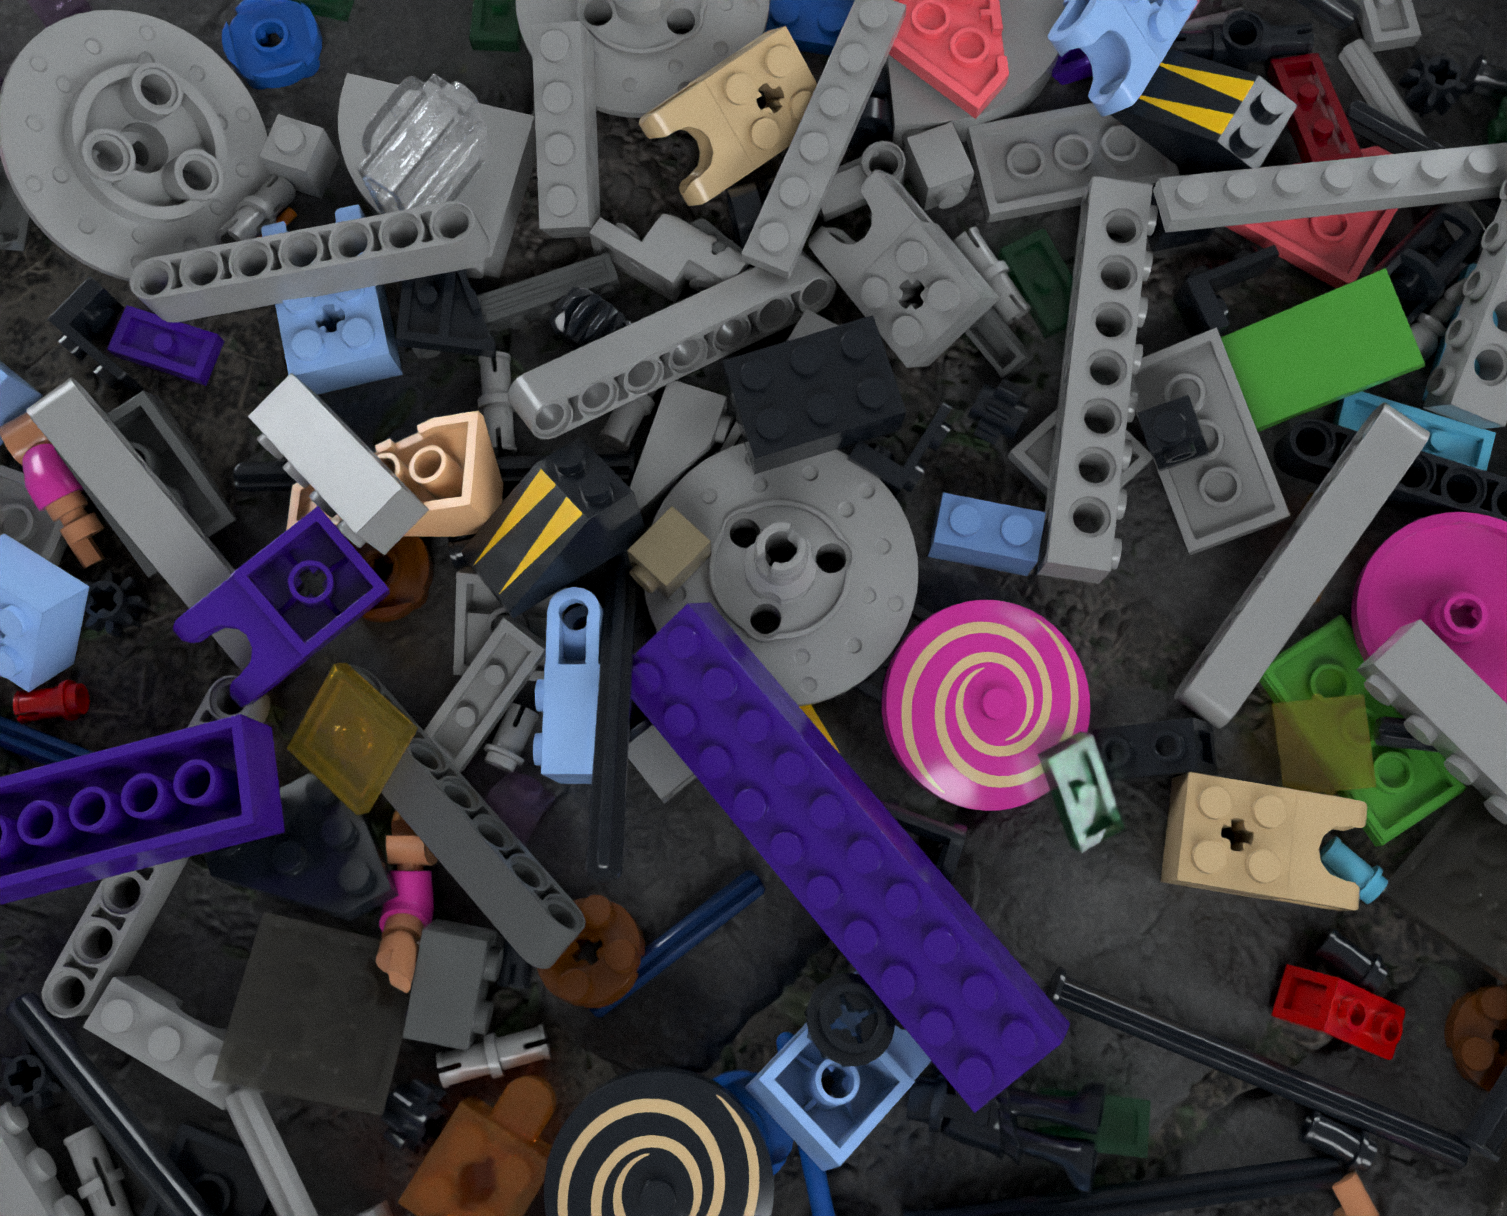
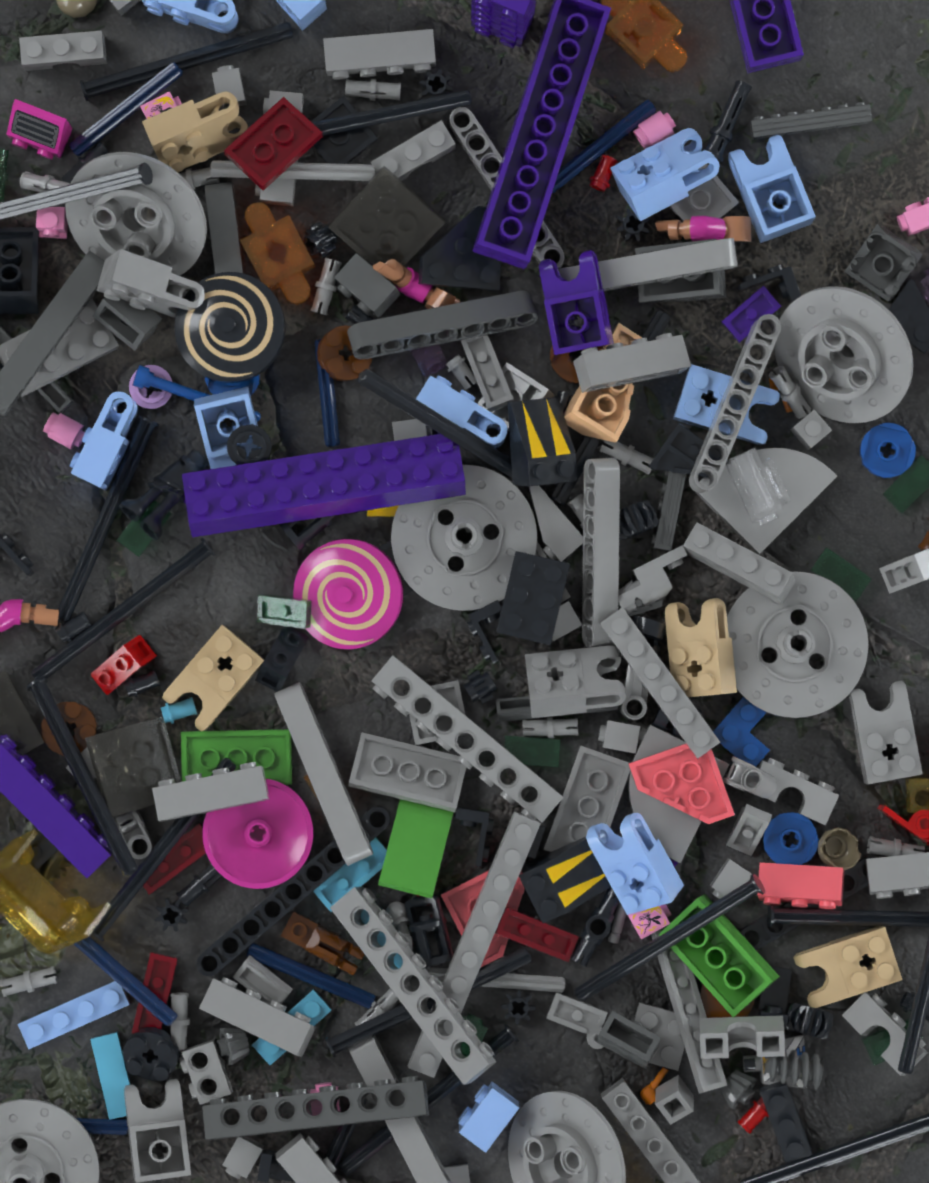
camera: 120 degrees right, 10 degrees up
clear yellow tile [287,663,418,815] -> none
dark tan brick [627,506,711,599] -> none
medium blue brick [927,493,1046,576] -> none
black brick [1137,395,1210,472] -> none
clear yellow piece [1272,693,1376,796] -> none

